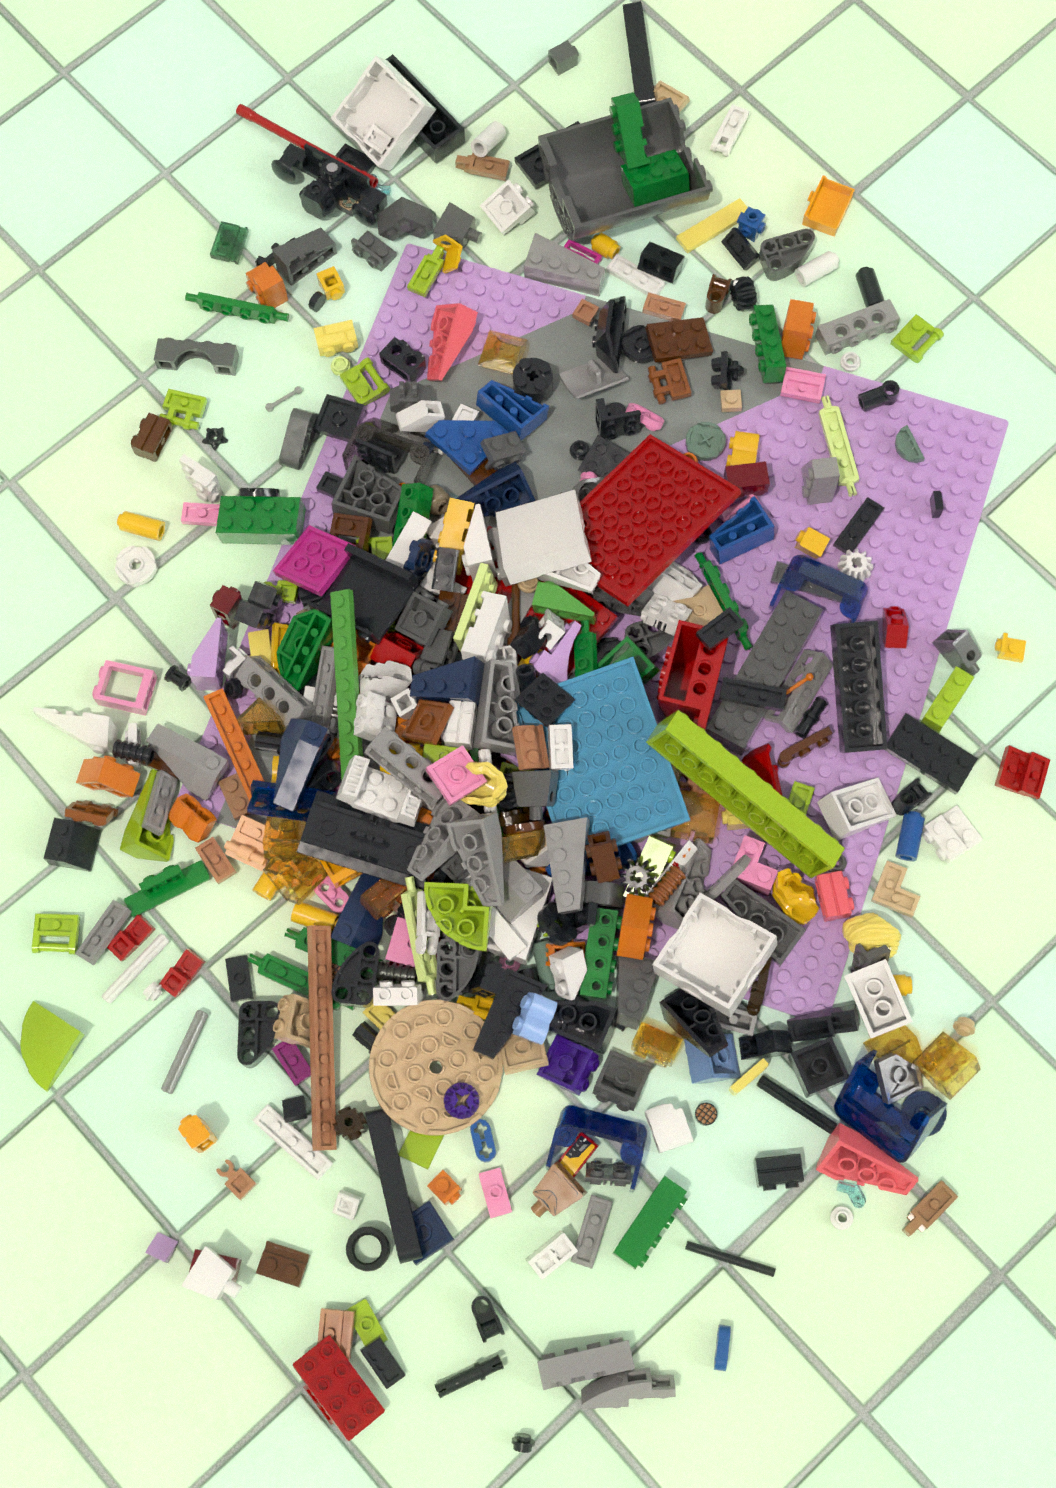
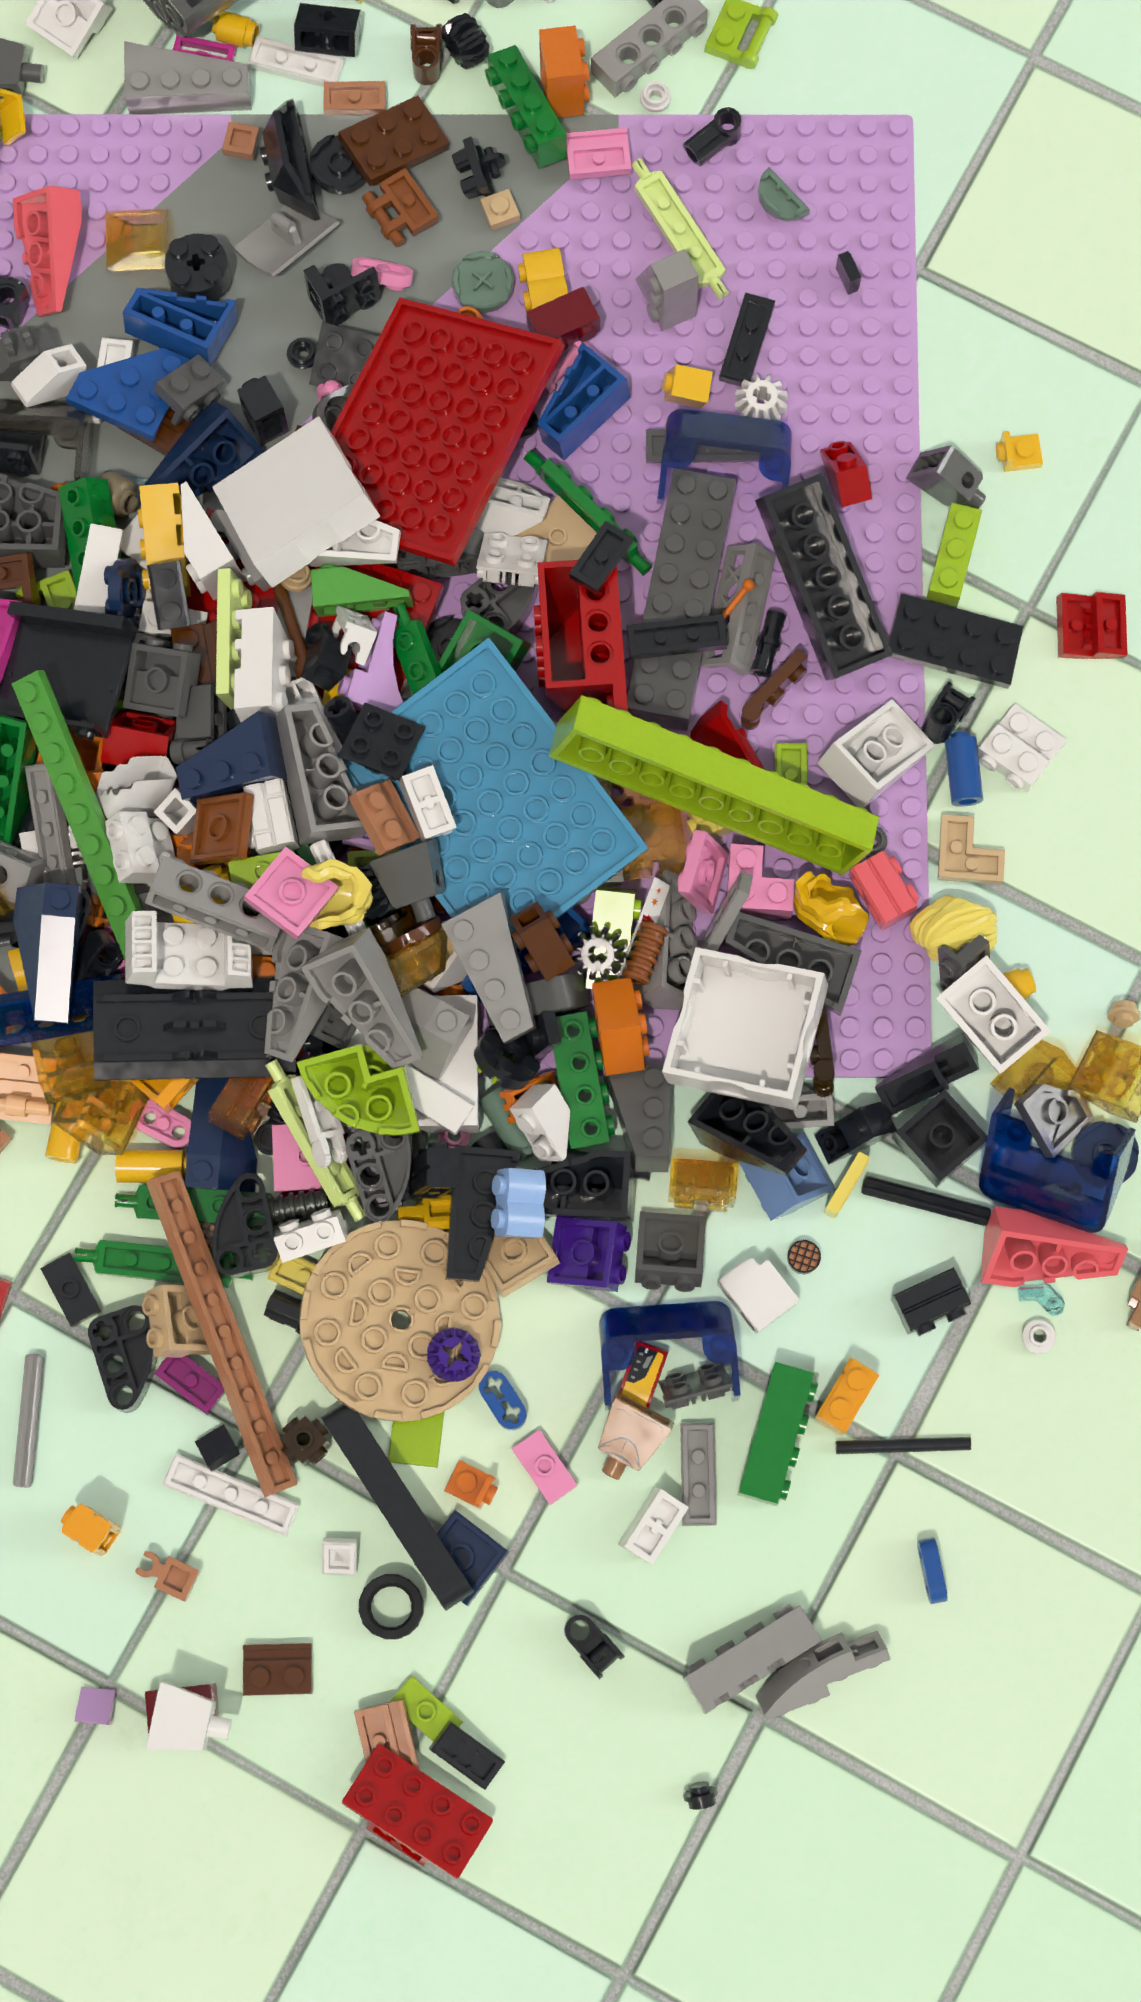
camera: 20 degrees left, 5 degrees up
black pin [434,1355,504,1399] -> none
none -> black brick [237,376,289,446]
none -> bright pink plate [678,830,729,915]
none -> light orange brick [814,1358,879,1436]

